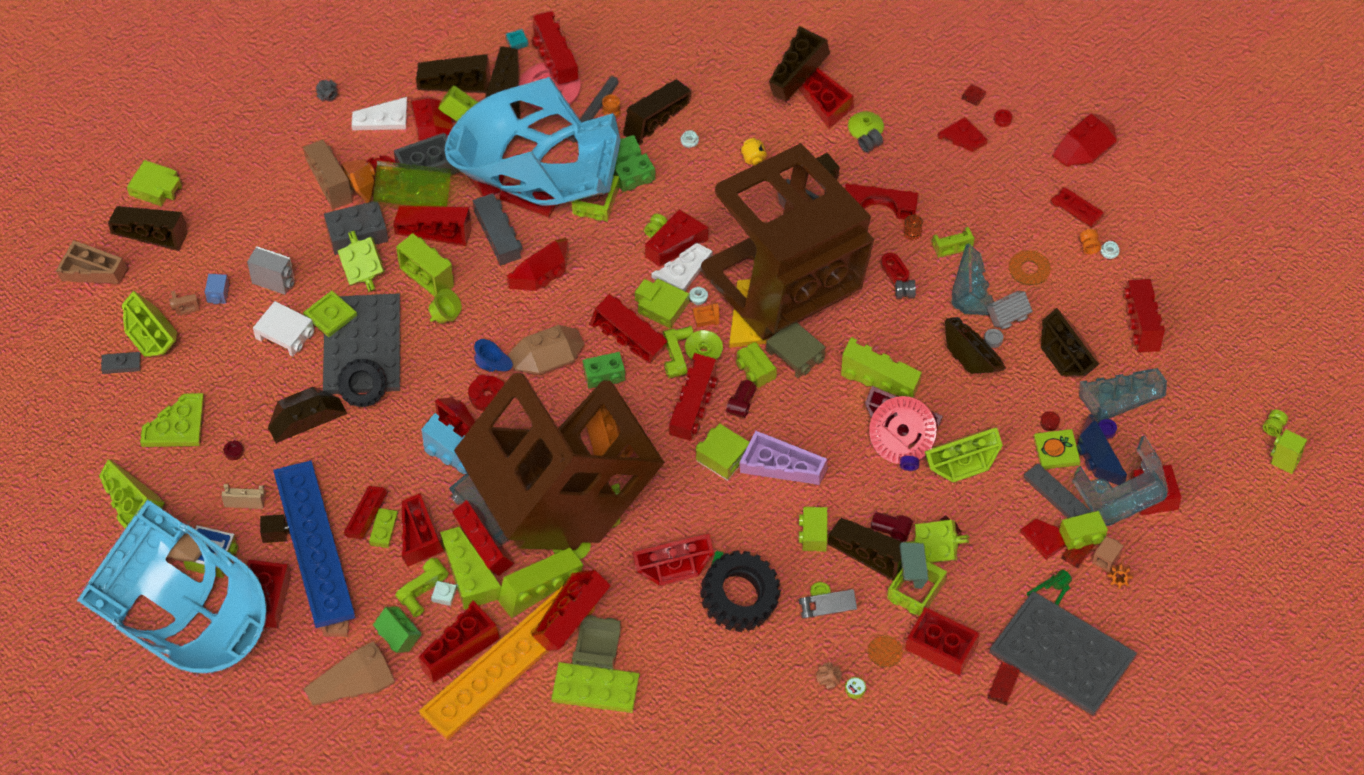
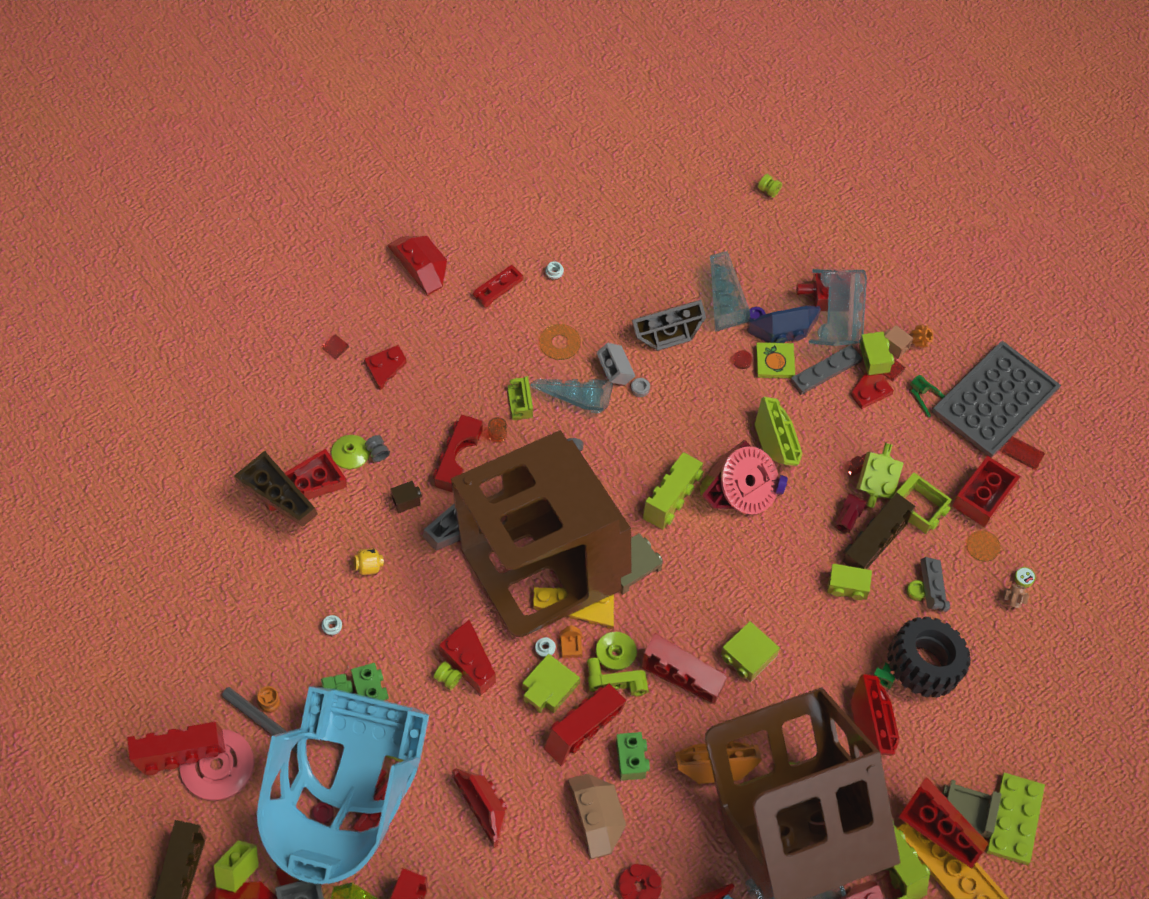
camera: 85 degrees left, 5 degrees up
dark grey brick [473,193,523,266] -> none
blue piece [474,339,513,372] -> none
dark brown wedge [485,46,520,119] -> none
teal plate [506,29,528,49] -> none
dark brown wedge [623,79,692,145] -> none
white wing [651,243,713,291] -> none
dark red piece [726,380,756,418] -> none
lime brick [736,342,777,388] -> none
lavender wedge [739,431,828,485] -> none
sand green panel [900,542,928,589] -> none
dark brown wedge [945,317,1006,374] -> none
red tile [994,109,1012,127] -> none
orange wheel [1080,229,1102,255] -> none
red wedge [1124,279,1165,353] -> none
lime brick [1271,429,1307,474] -> none

